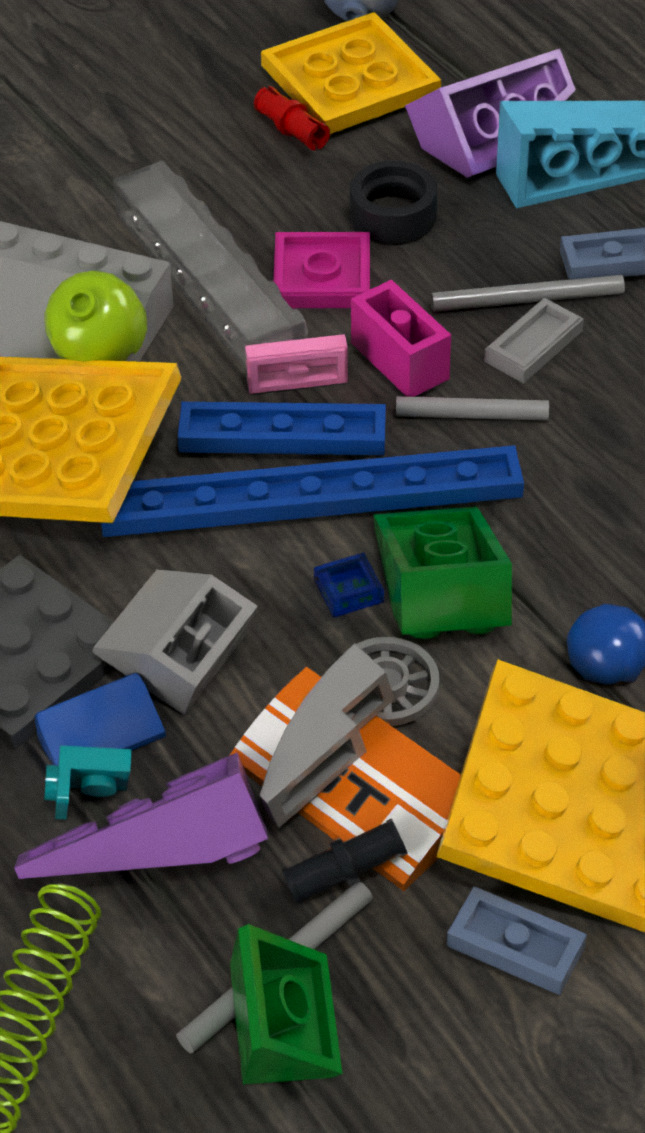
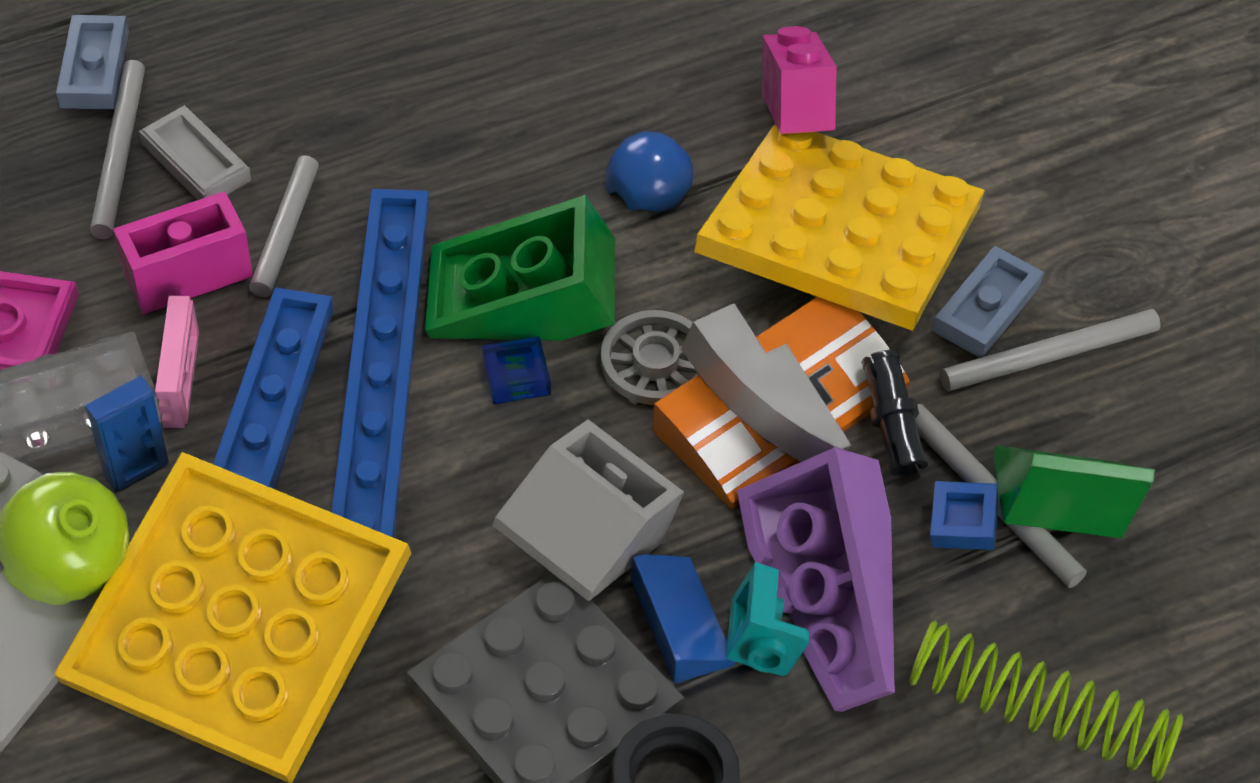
camera: 85 degrees left, 5 degrees up
none -> blue plate [85,375,169,492]
none -> blue plate [930,481,999,550]
none -> light grey bar [940,309,1160,392]

